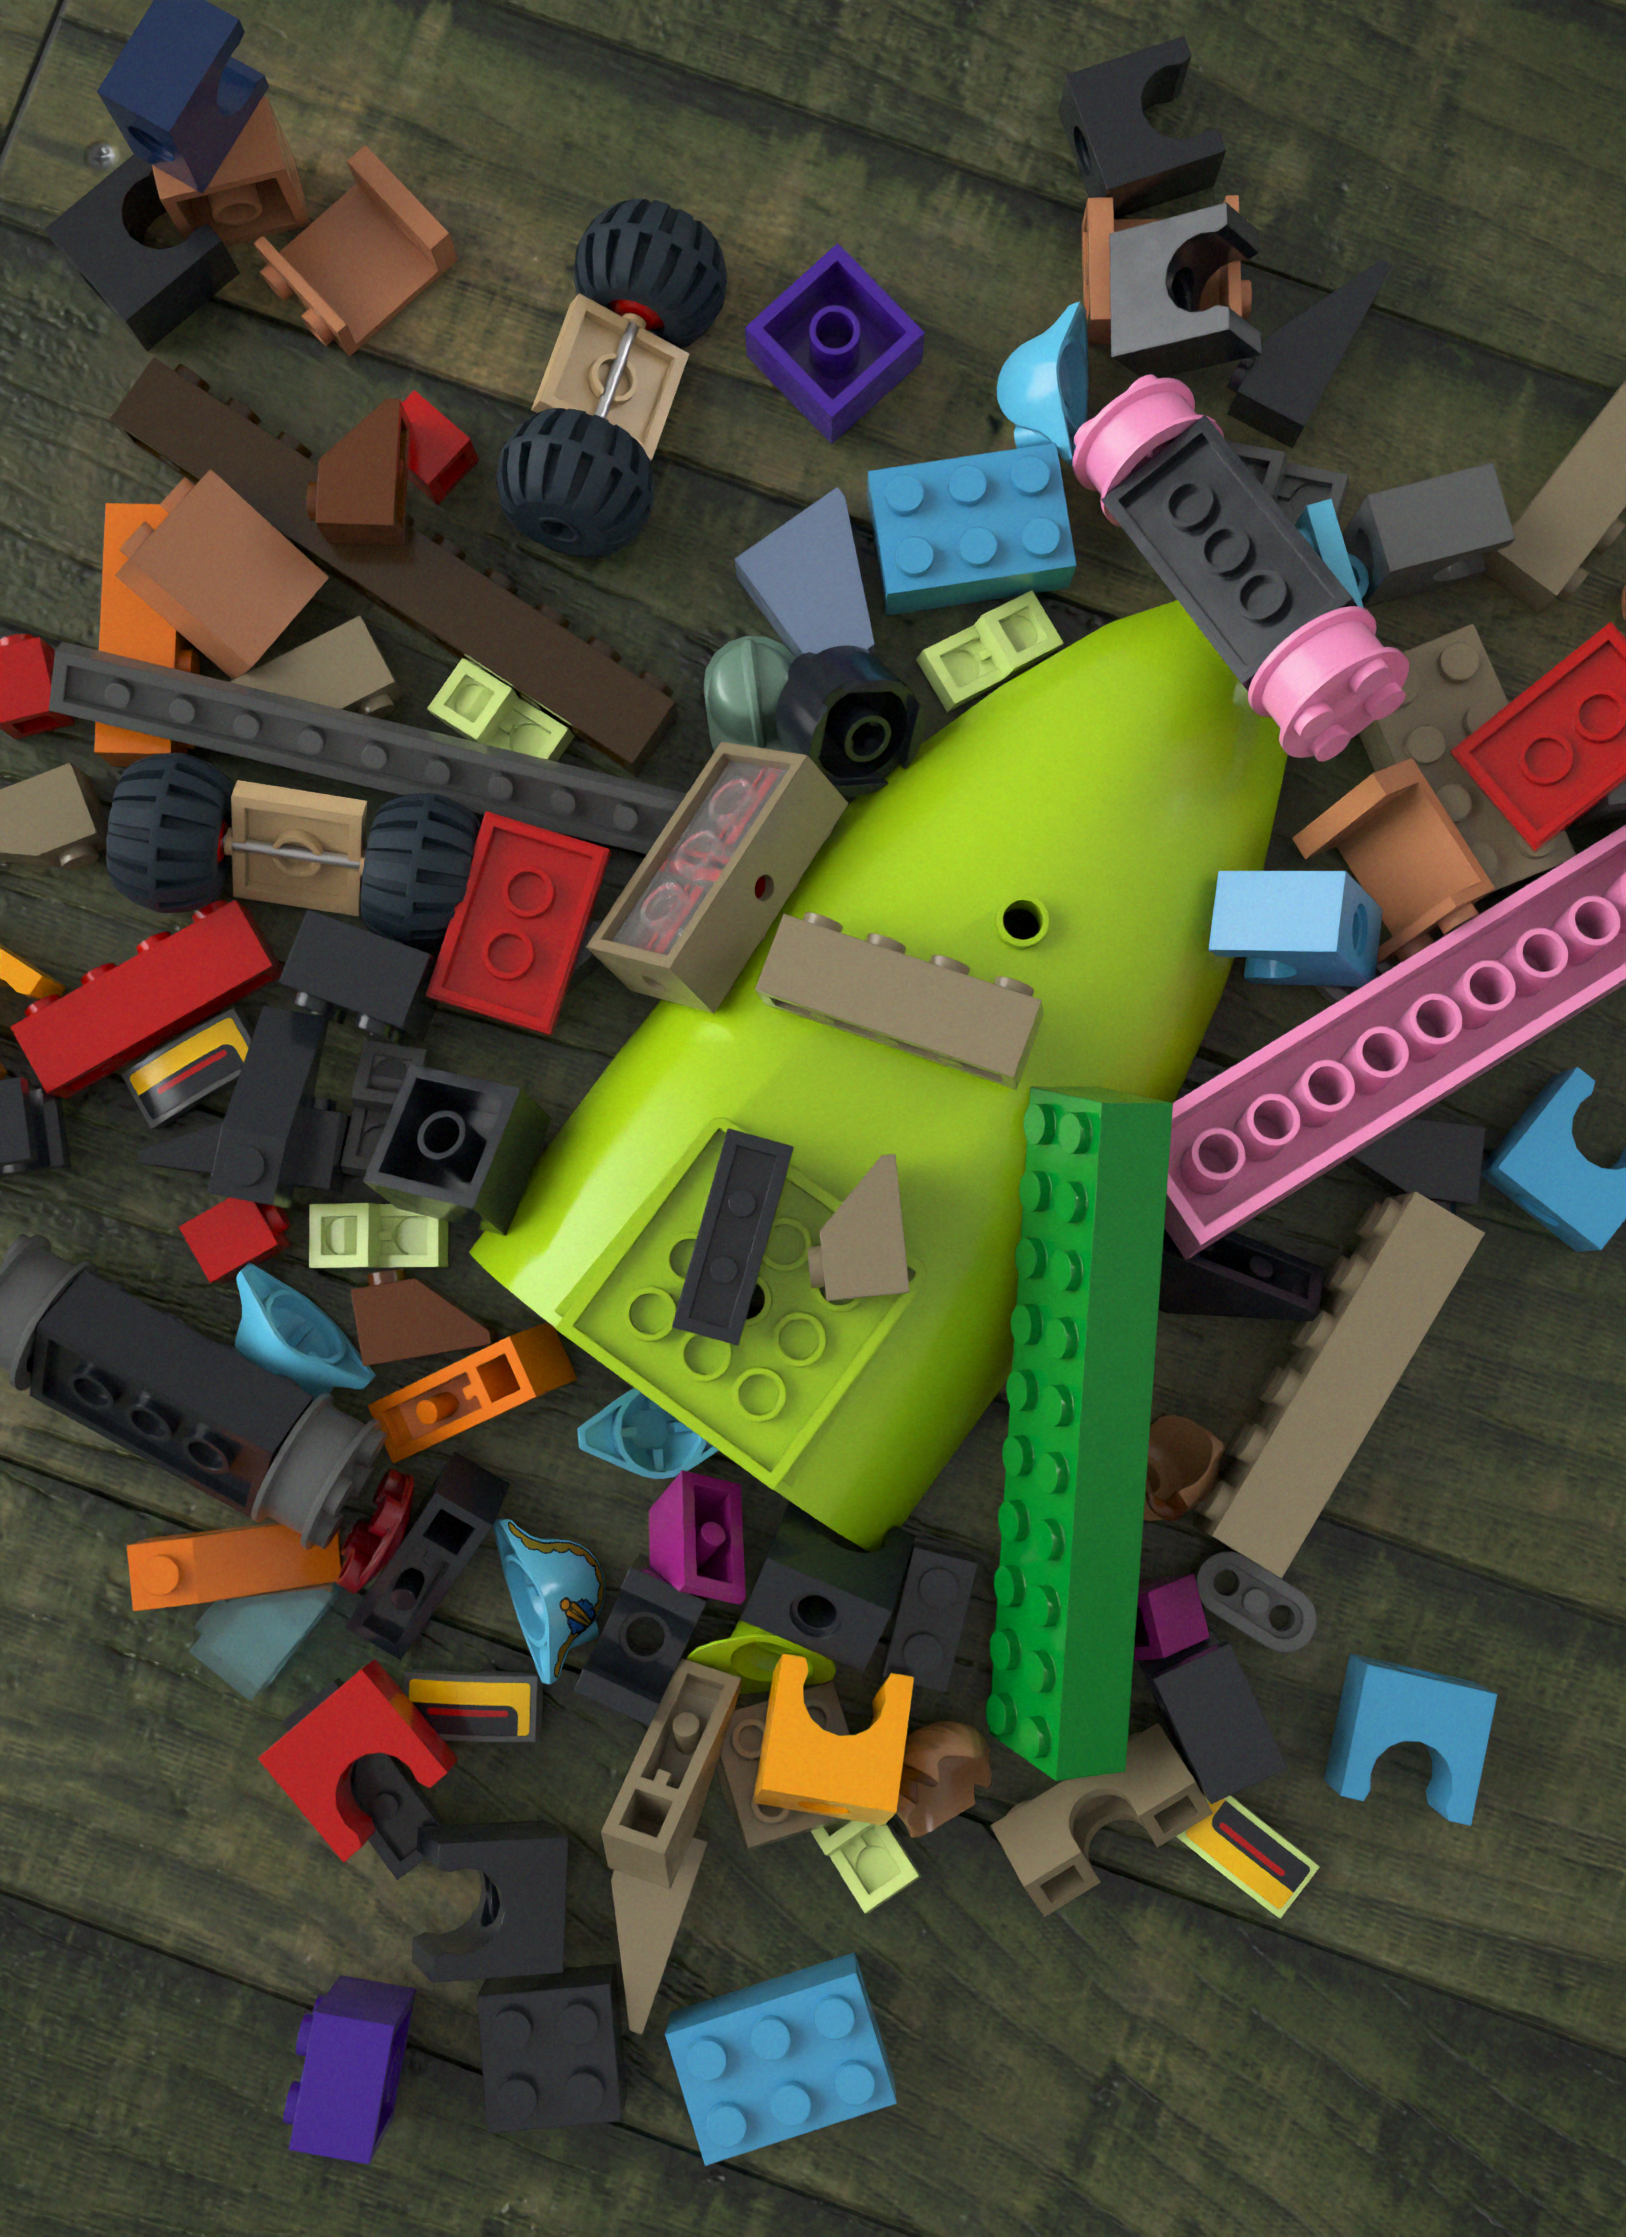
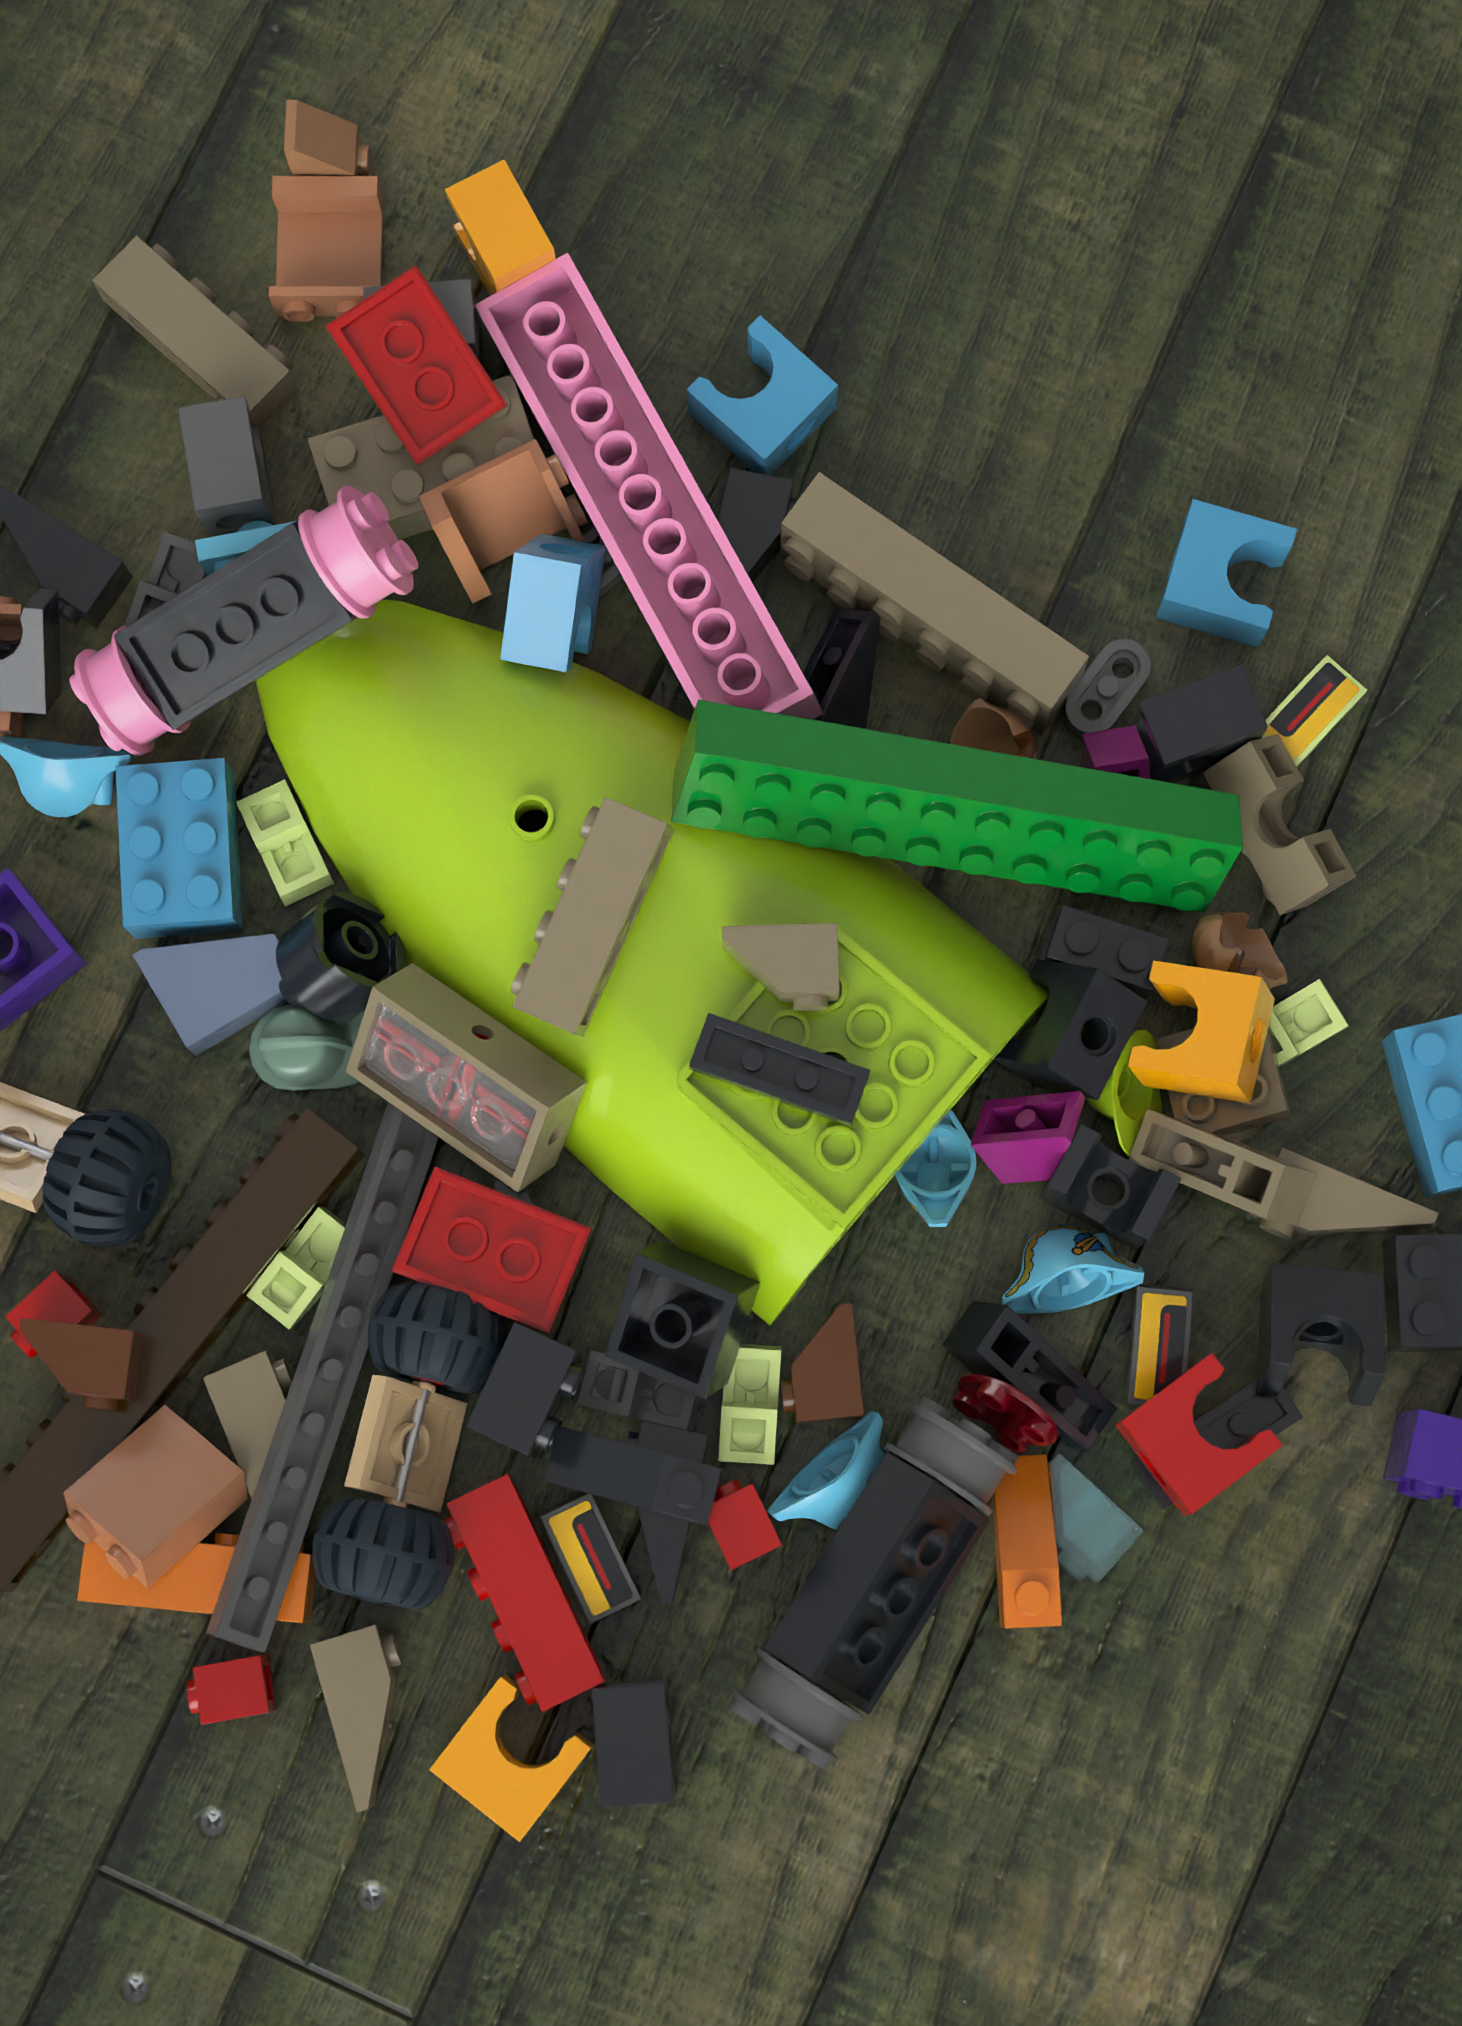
camera: 85 degrees left, 5 degrees down
orange slope [367,1322,577,1464] -> none

